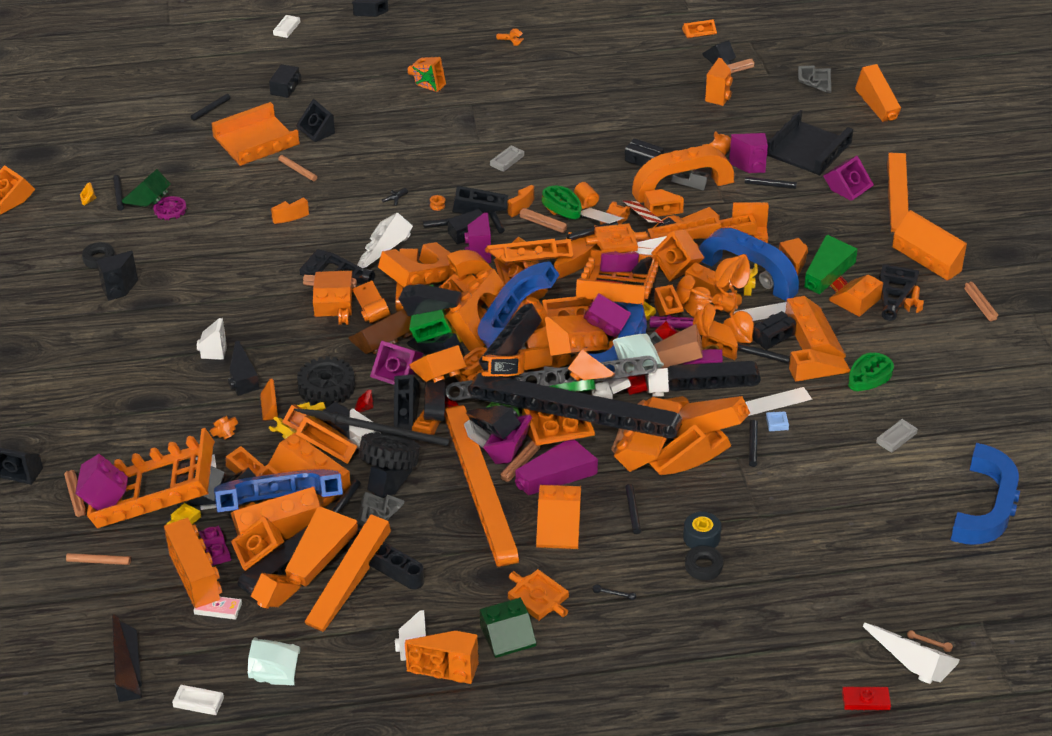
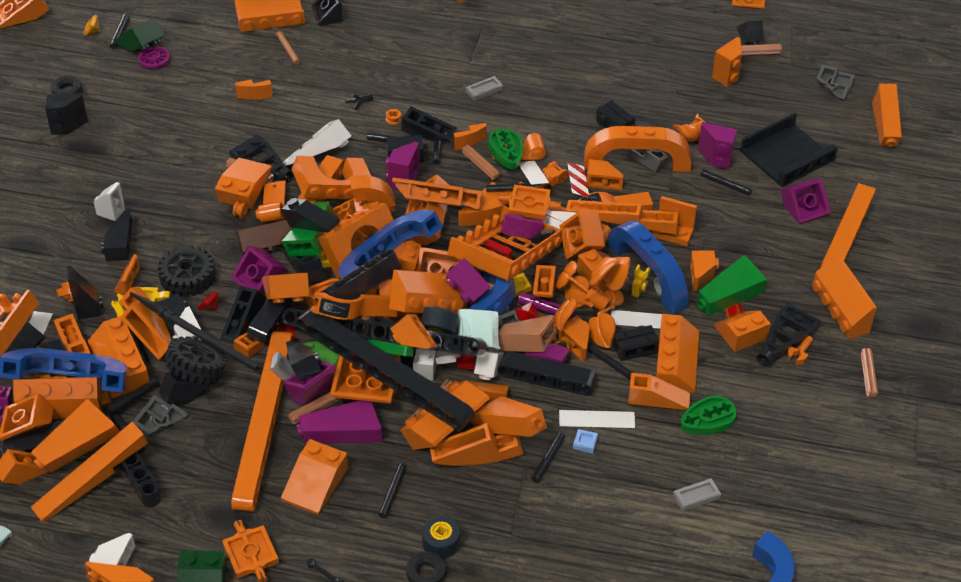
camera: 20 degrees right, 5 degrees up
none -> black slope [66,266,104,320]
none -> black wheel [421,306,459,334]

